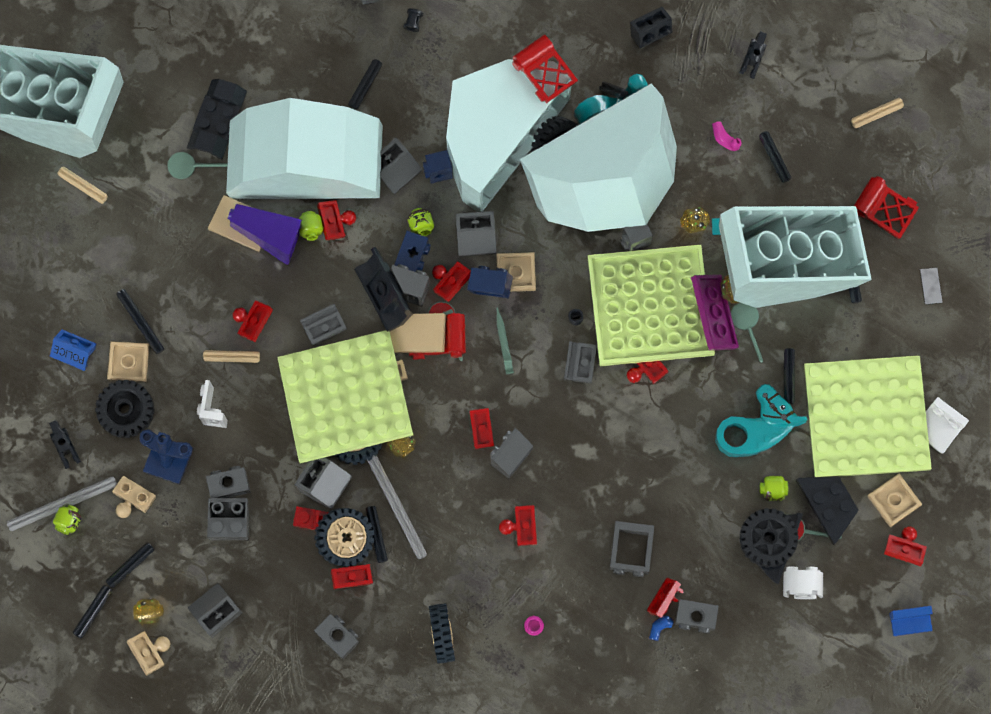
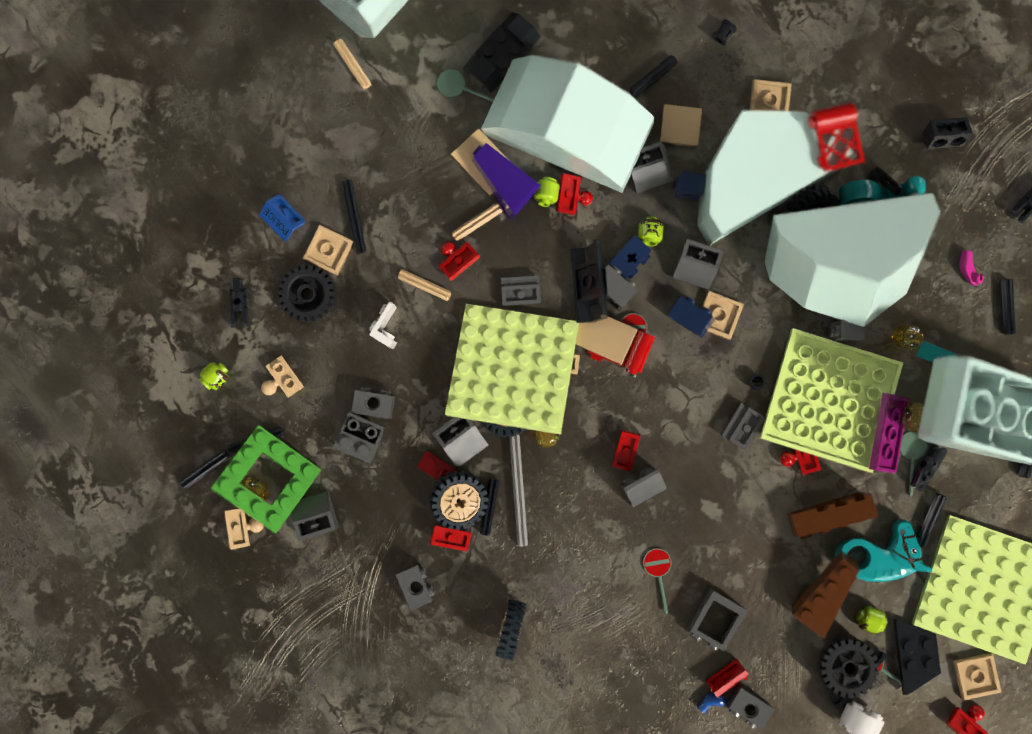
camera: 25 degrees right, 10 degrees up
light grey axle [7,477,117,531] -> none
dark blue piece [140,429,193,485] -> none
red plate [432,261,471,302] -> none
sand green piece [496,307,514,375] -> none
red plate [499,505,537,546] -> none
dark pink plate [524,616,544,636] -> none
none -> bright green plate [211,425,321,534]
none -> tan axle [452,203,502,241]
none -> piece [643,548,672,614]
none -> tan tile [660,104,702,147]
none -> tan tile [749,79,792,111]
none -> reddish brown wedge [787,491,878,539]
none -> reddish brown wedge [792,551,859,639]
none -> black hinge [910,444,948,492]

